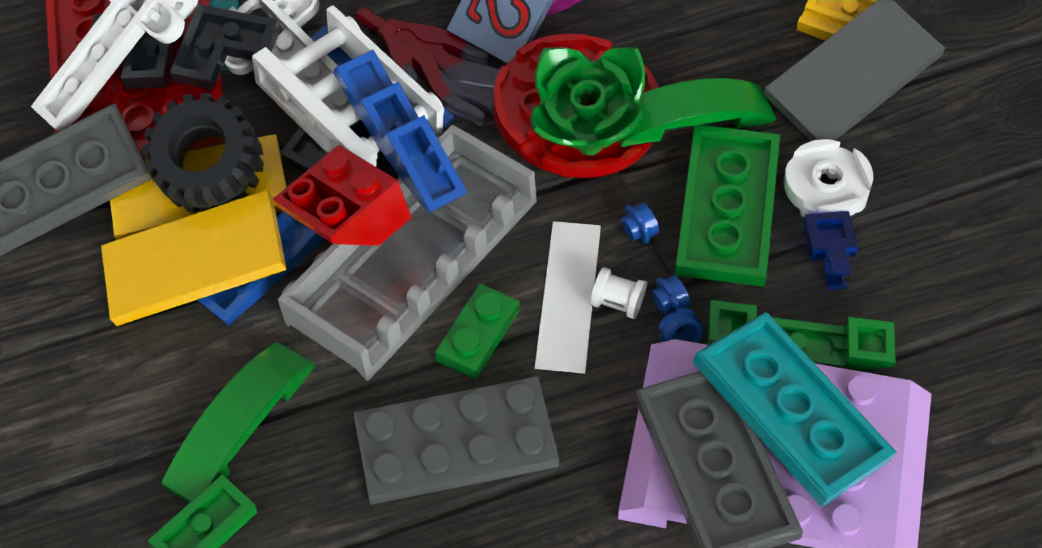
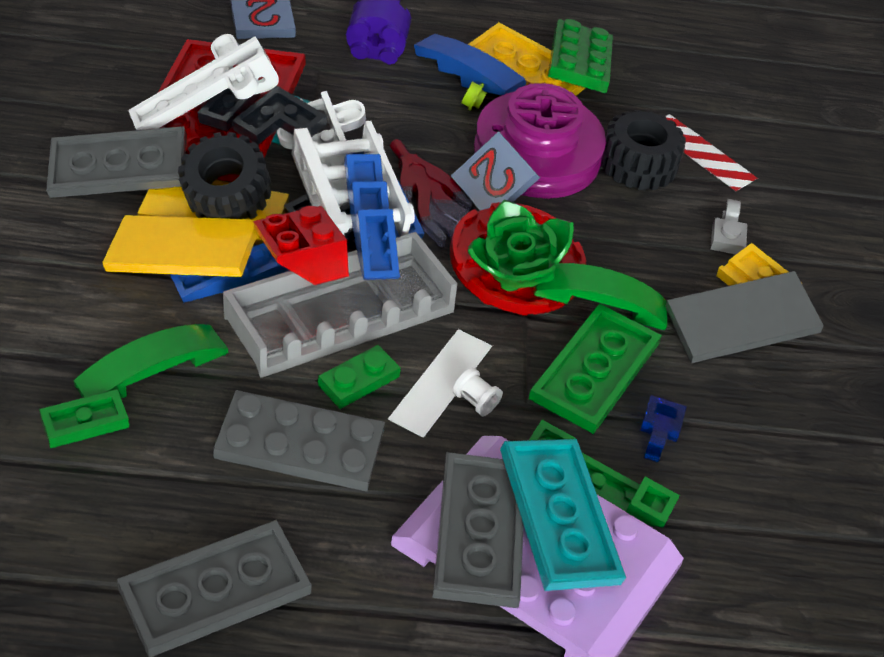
camera: 15 degrees right, 10 degrees down
blue plate [621,202,659,244] -> none
blue plate [651,275,691,315] -> none
blue plate [659,308,703,343] -> none
white plate [784,139,873,222] -> none

